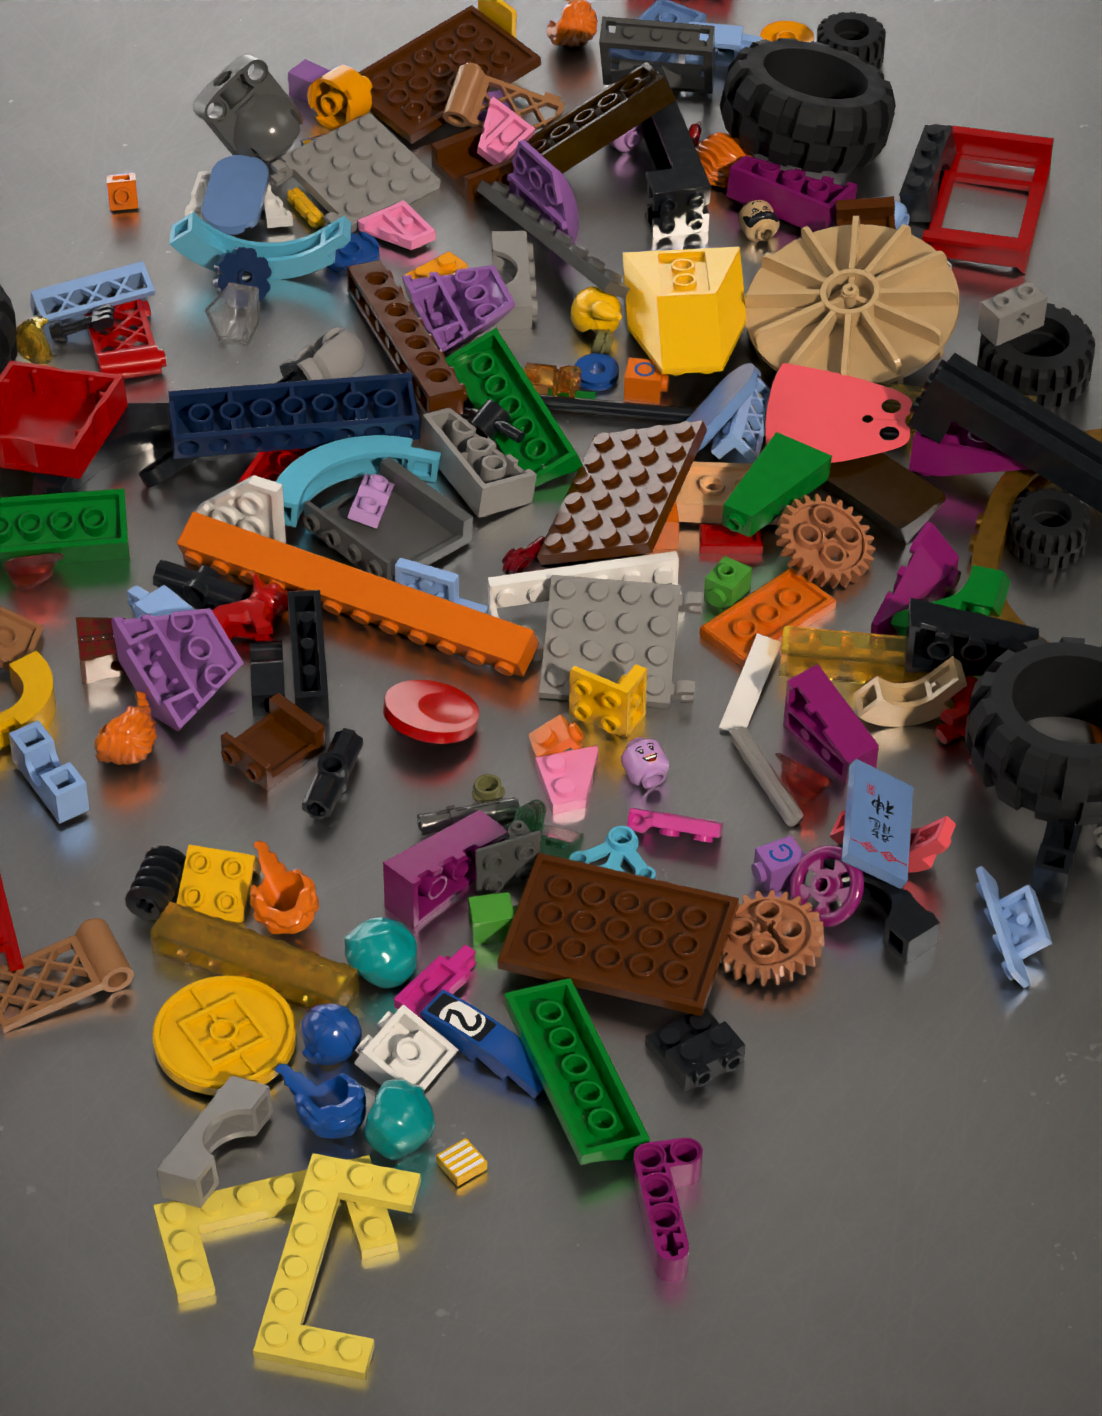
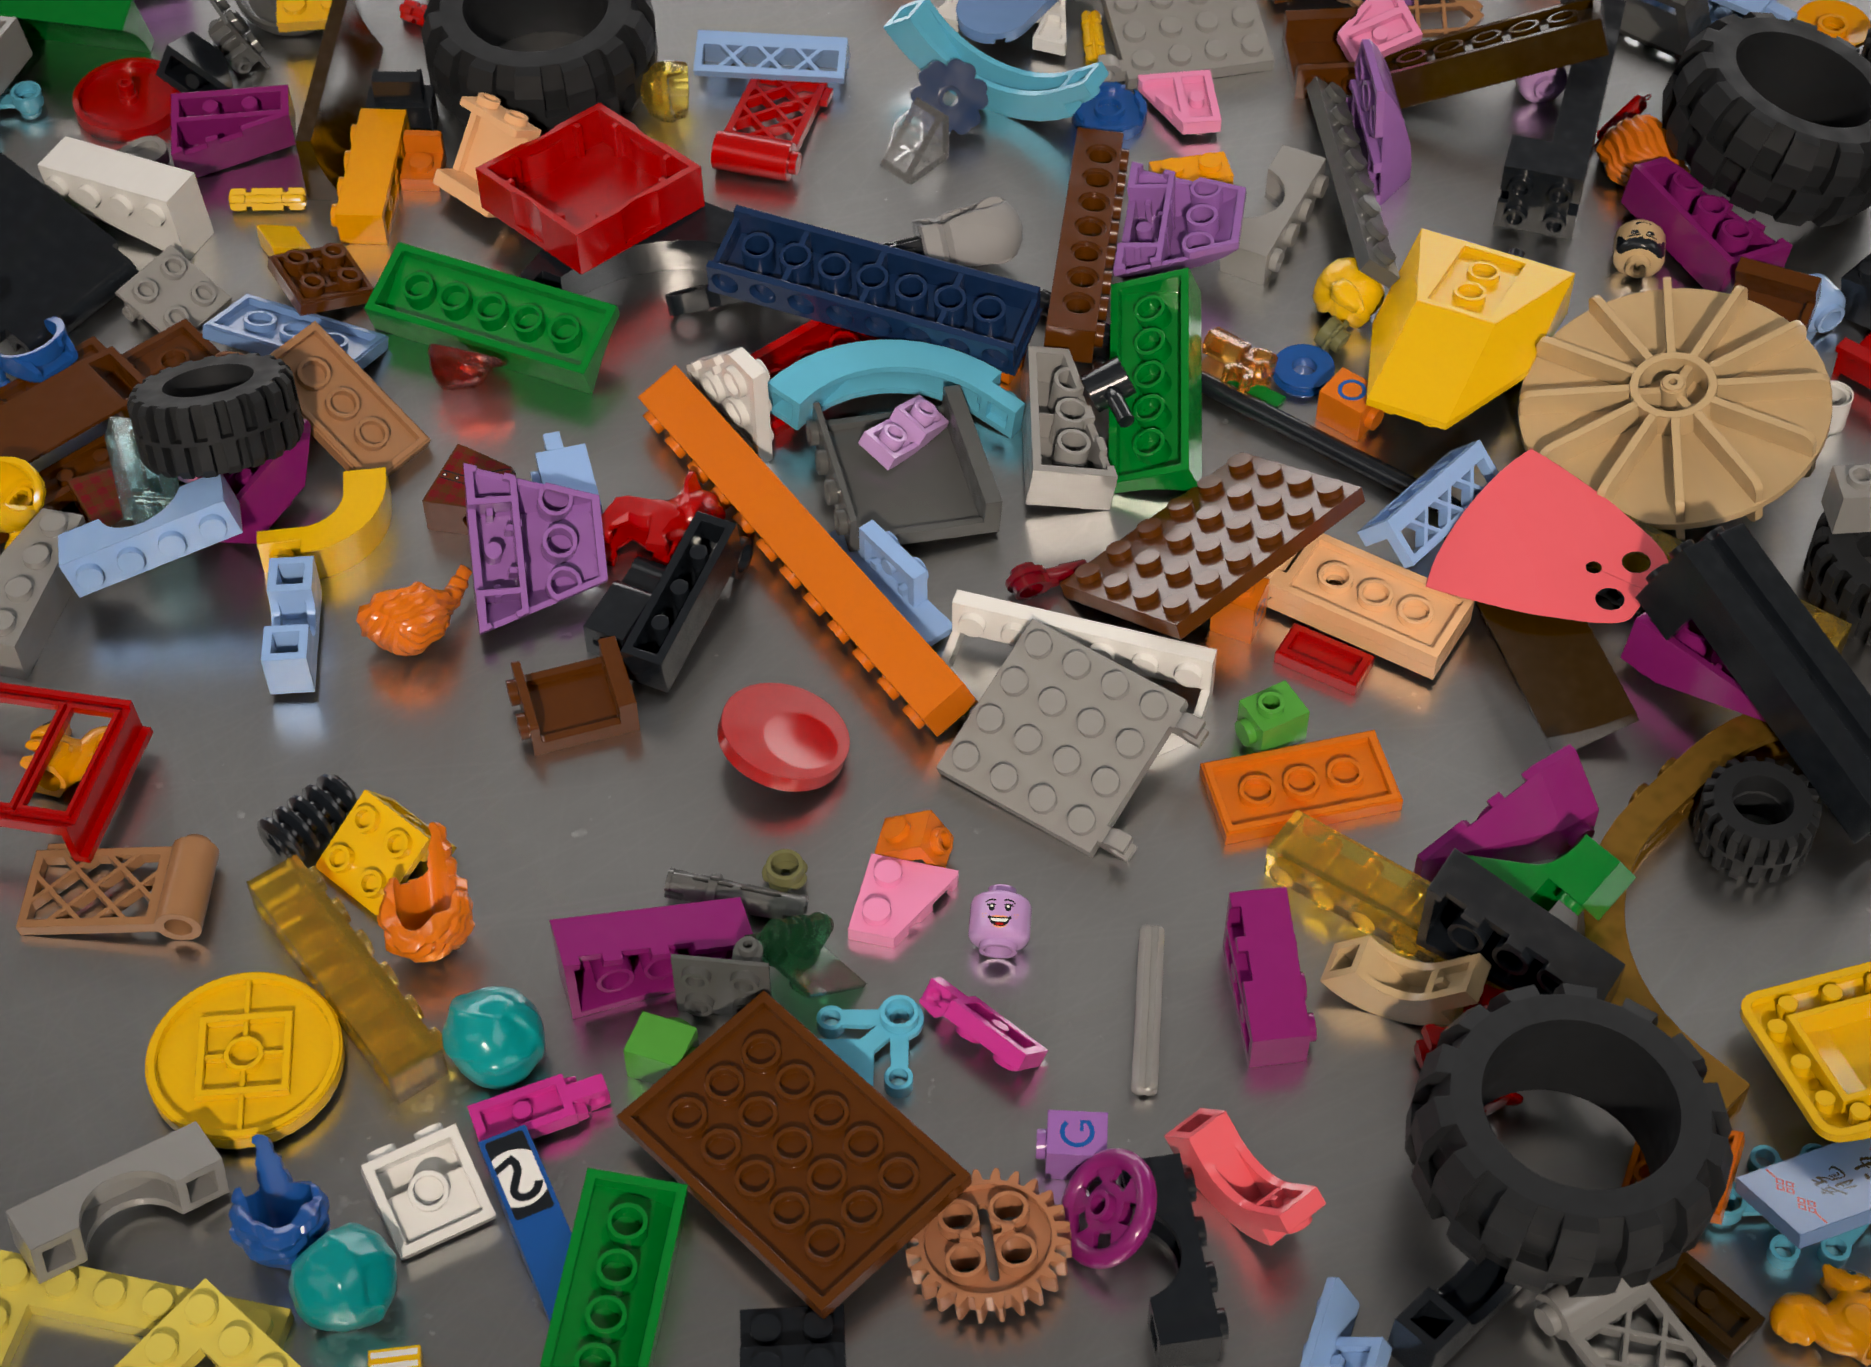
camera: 30 degrees right, 5 degrees up
black hinge [49,304,114,344] -> none
black piece [152,560,251,608] -> none
blue cap [300,1003,362,1065] -> none
black piece [302,728,363,820] -> none
yellow bracket [569,664,647,739] -> none
medium blue tile [686,363,761,452] -> none
white sticker [719,633,781,732] -> none
green slope [722,432,832,537] -> none
nougat gear [775,494,875,589] -> none
clear red hat [775,753,833,803] -> none
medium blue tile [841,759,914,889] -> none

